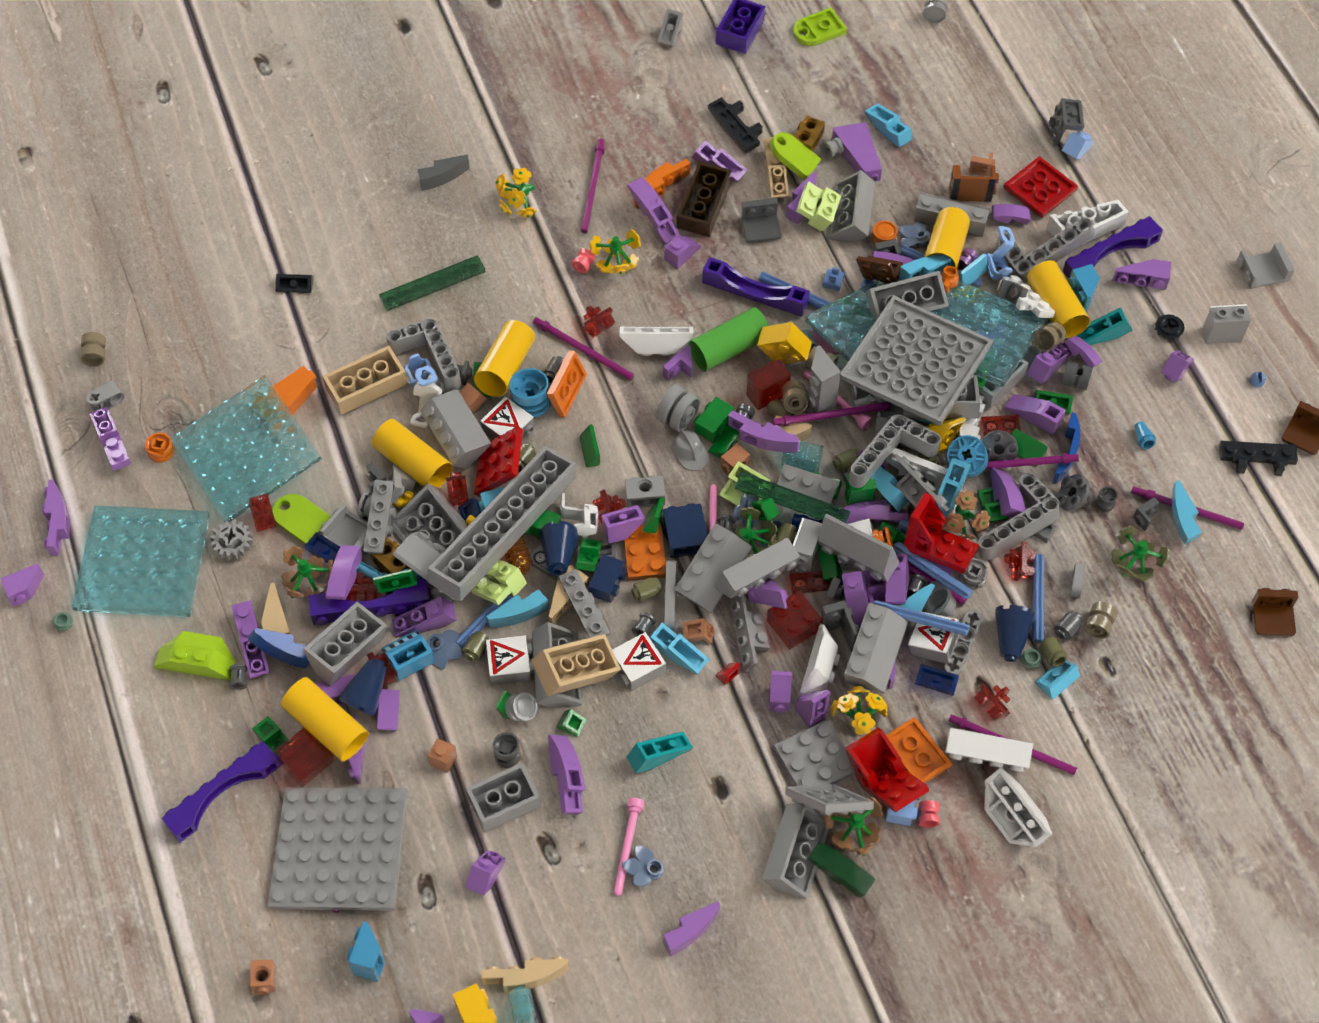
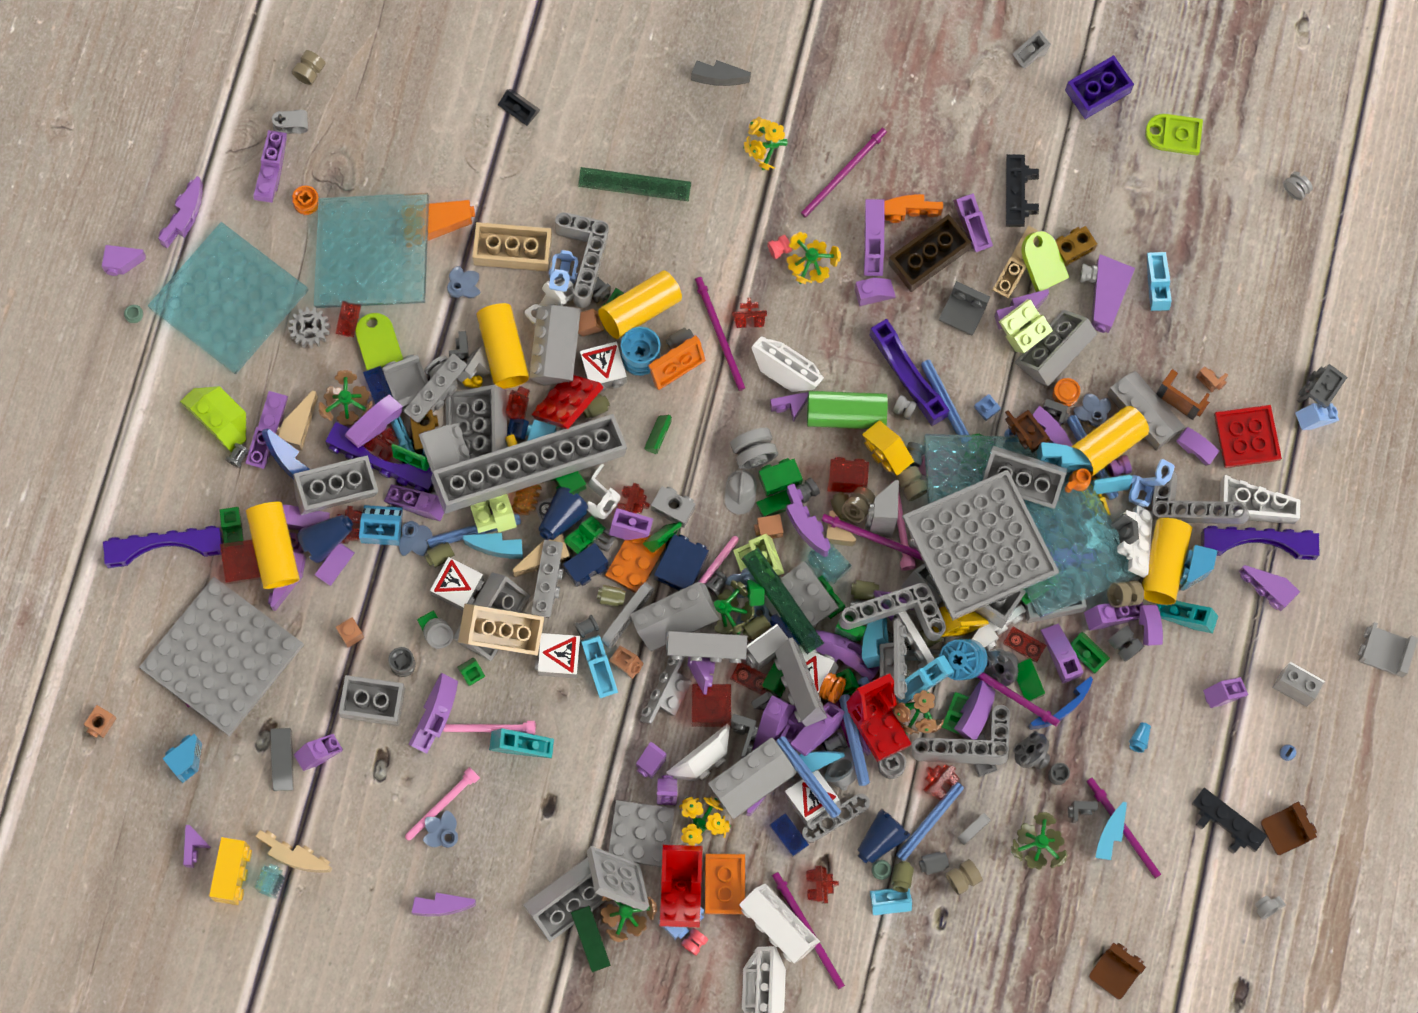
camera: 30 degrees right, 15 degrees up
red slope [716,662,740,685] -> none
black gear [1155,314,1185,340] -> none
none -> dark grey slope [271,728,294,791]
none -> bright pink piece [443,721,536,735]
none -> sand blue plate [447,266,481,298]
none -> light grey wheel [892,395,918,420]

